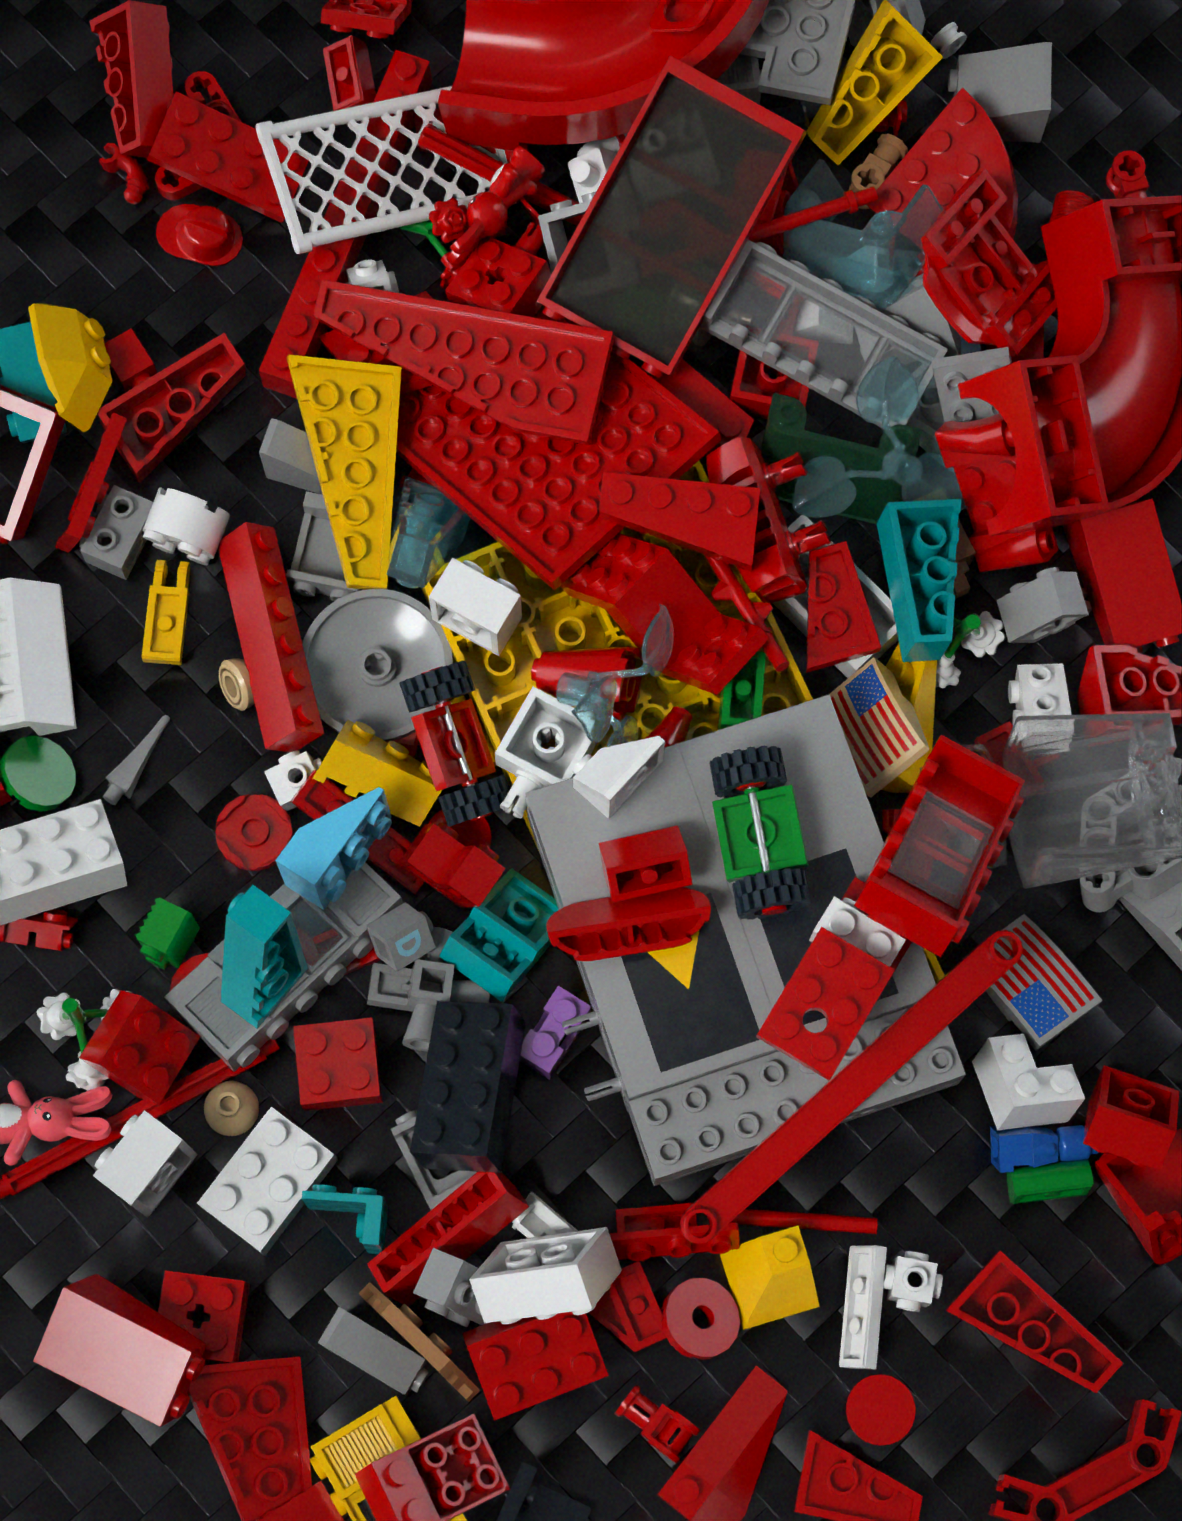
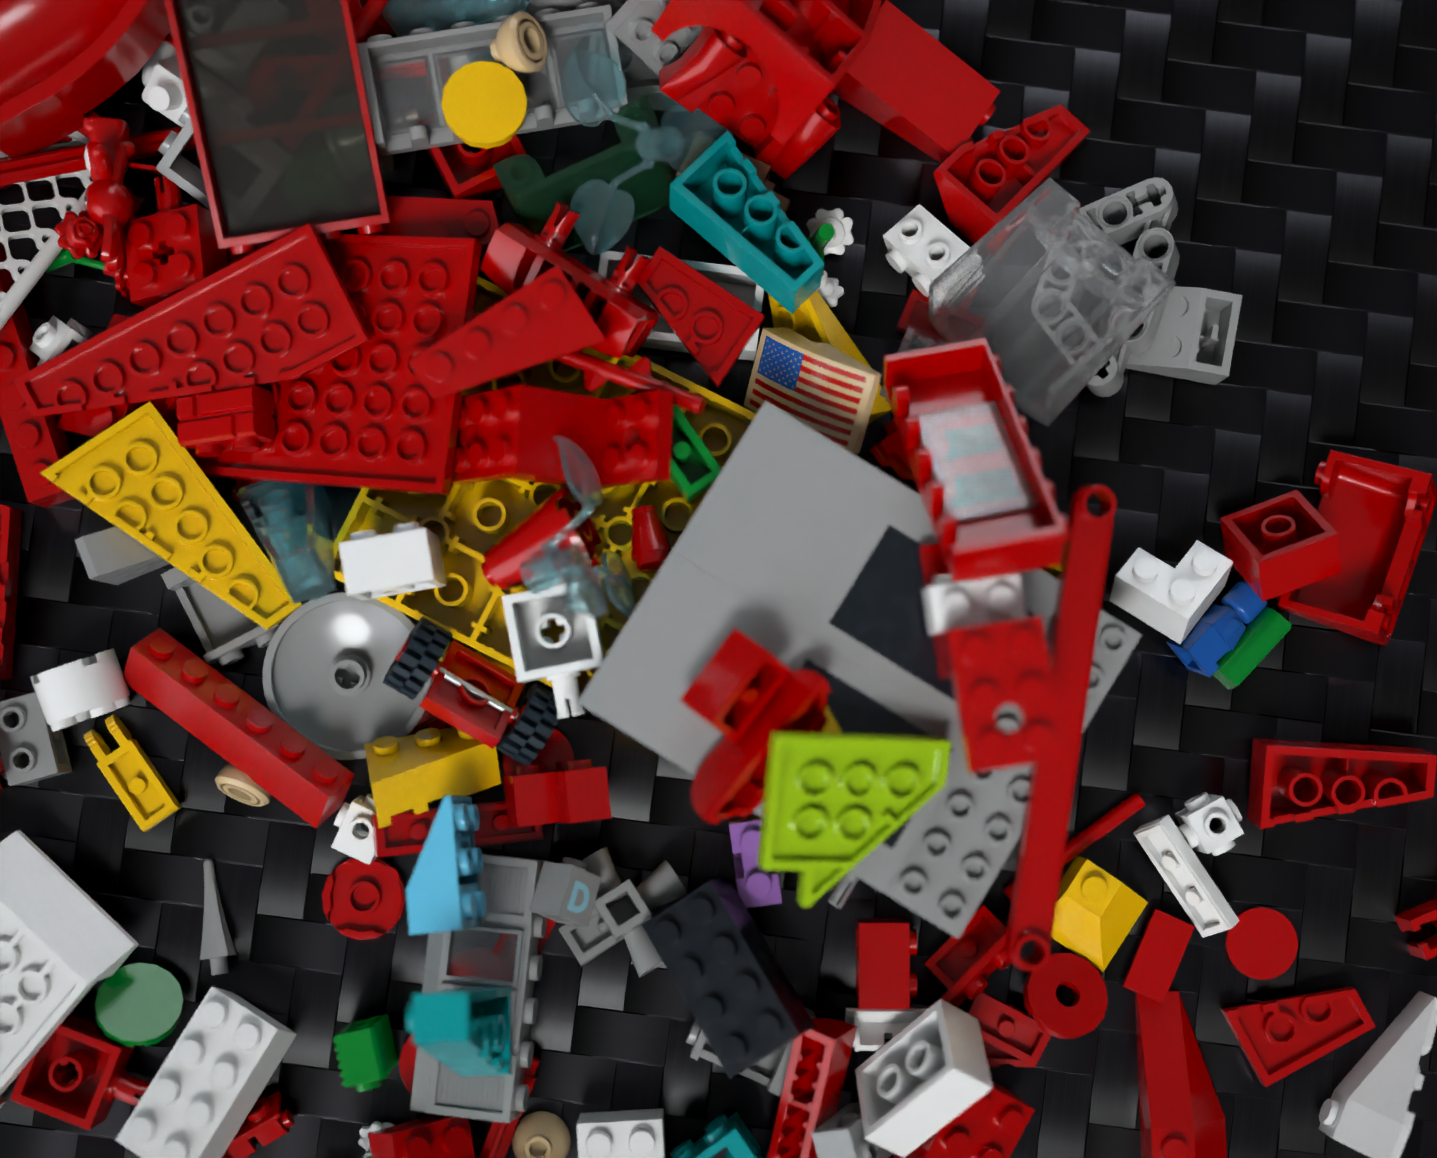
camera: 40 degrees left, 10 degrees up
red brick [293,1017,383,1111] -> none
teal slope [439,868,559,1002] -> none
white slope [572,736,665,819] -> none
red connector [614,1384,701,1464] -> none
plate [709,746,811,920] -> none
slope [962,914,1103,1051] -> none
light grey brick [997,567,1092,643] -> none
none -> red brick [176,385,275,457]
none -> yellow tile [441,61,528,149]
none -> tan brick [490,11,548,73]
none -> lime wing [757,731,951,907]
none -> red brick [856,918,917,1009]
none -> red tile [1122,909,1195,1004]

